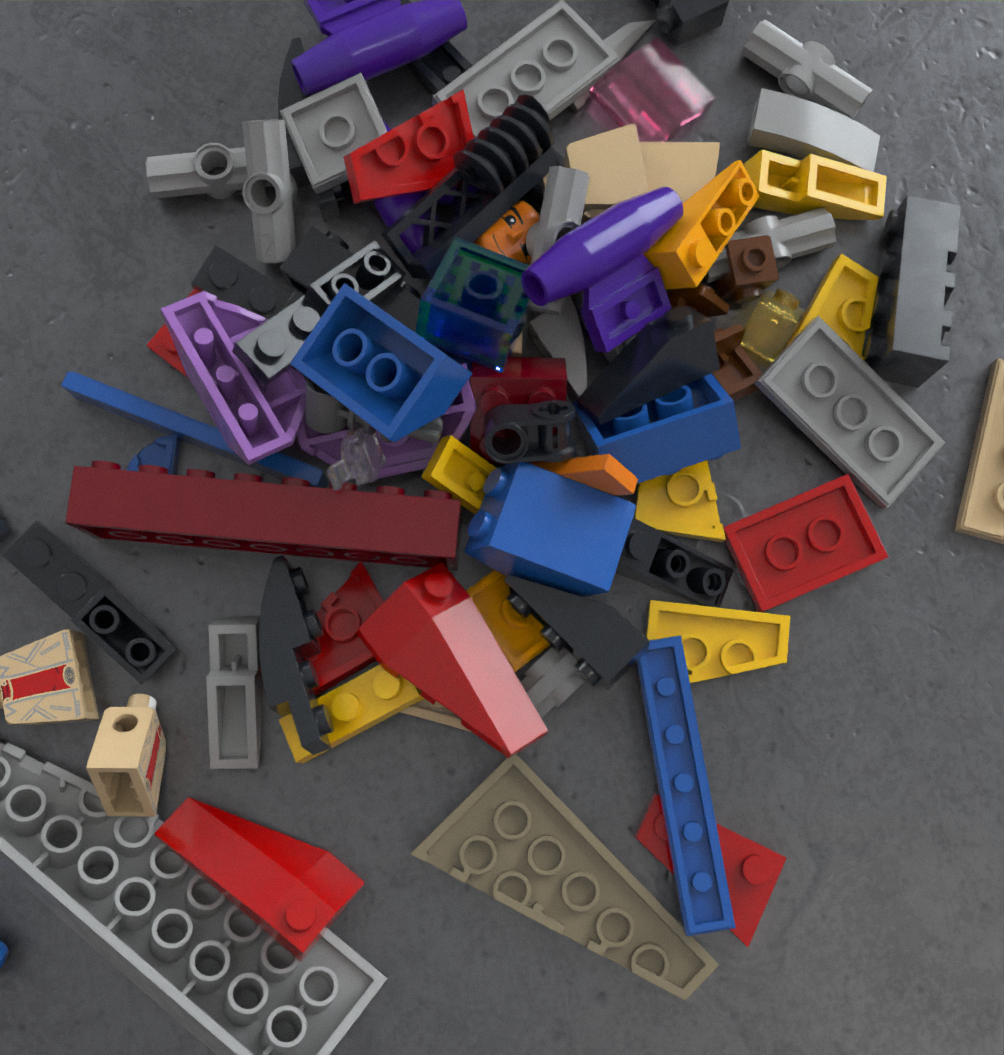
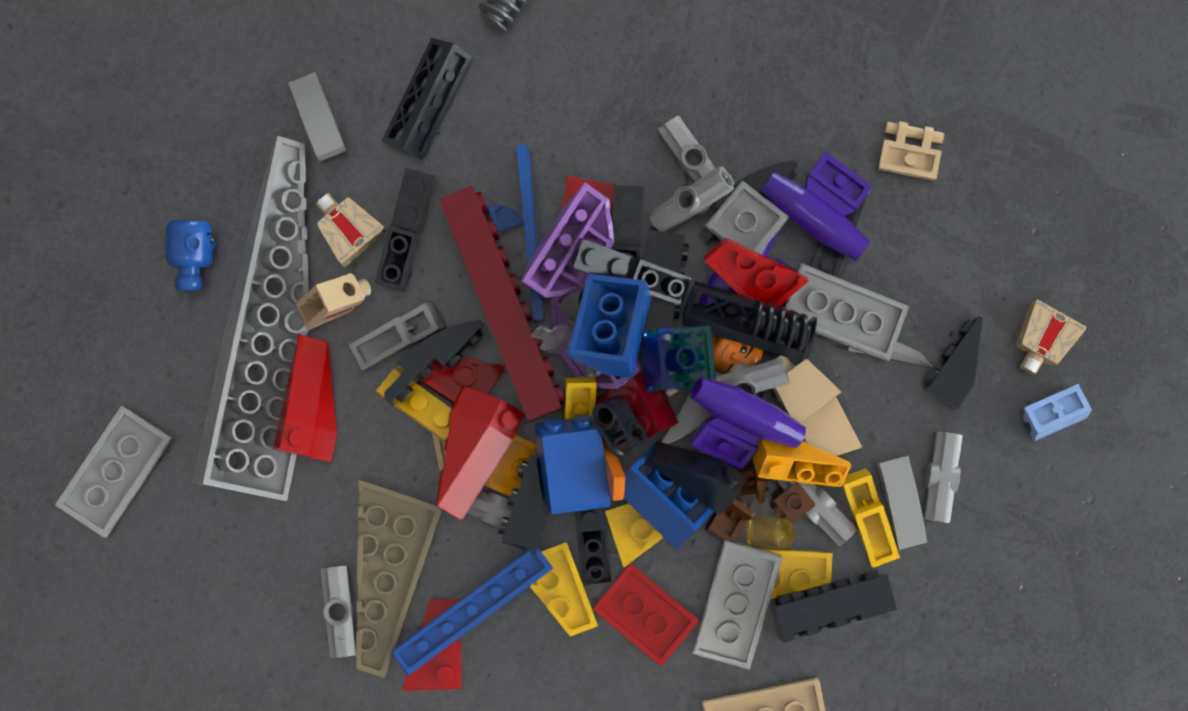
camera: 60 degrees right, 5 degrees up
clear pink slope [589,38,716,142] -> none
none -> light grey piece [321,565,356,658]

